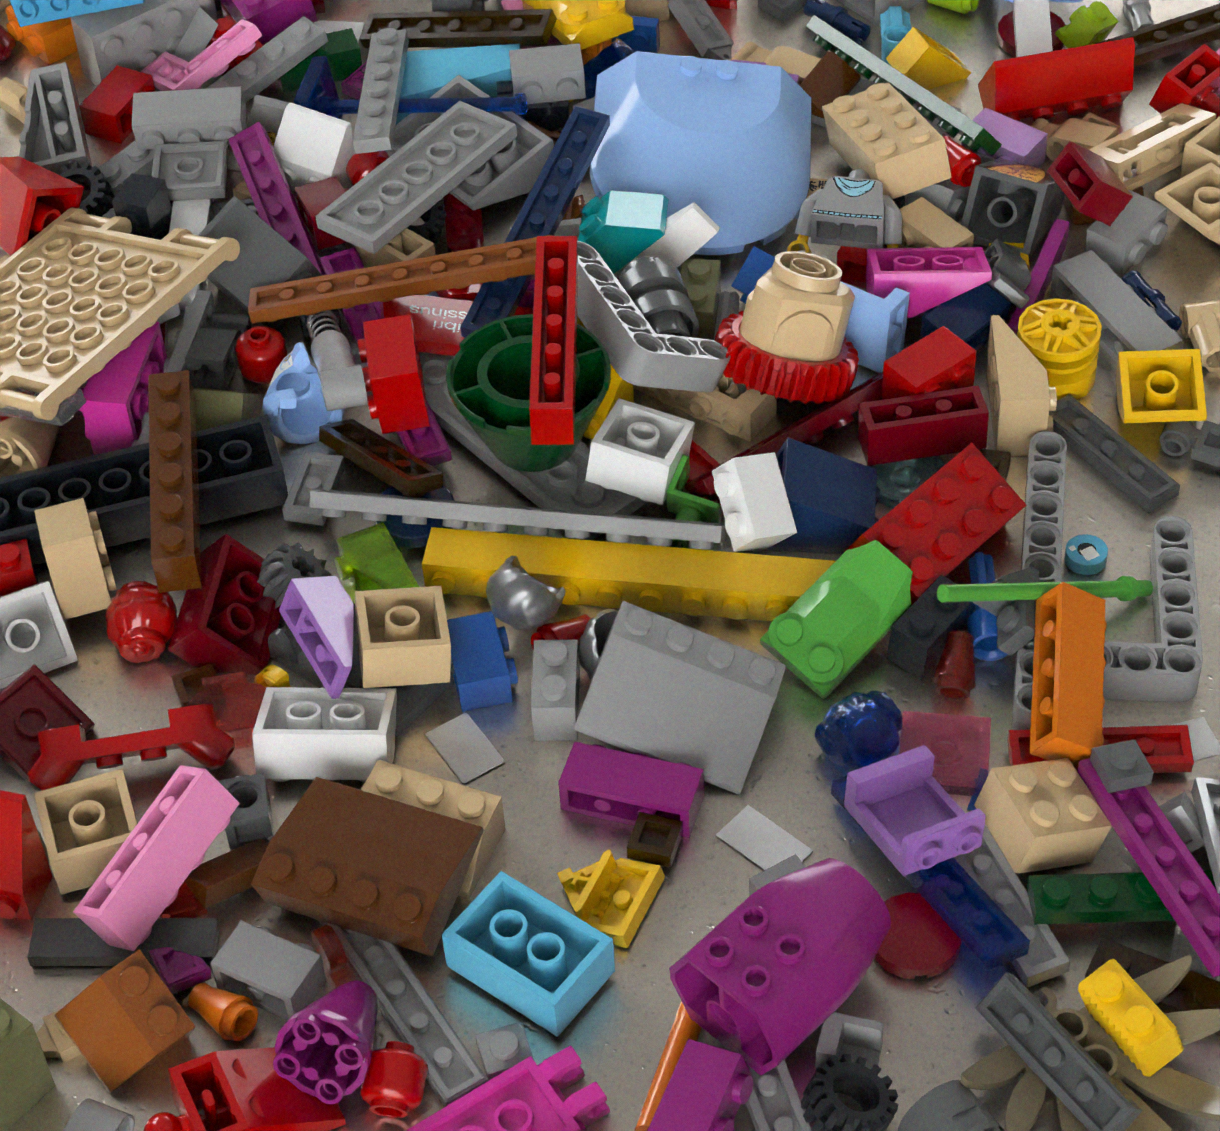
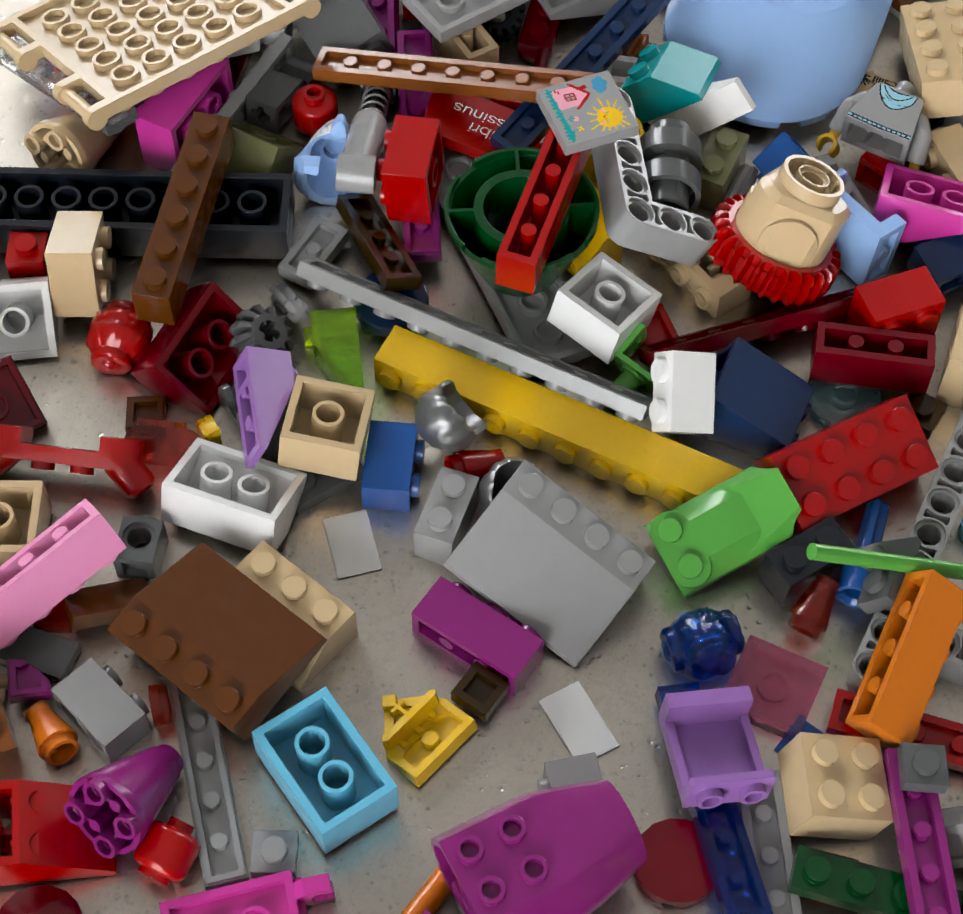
camera: 15 degrees right, 10 degrees up
none -> light grey axle [269,281,309,323]
none -> light grey tile [536,70,639,156]

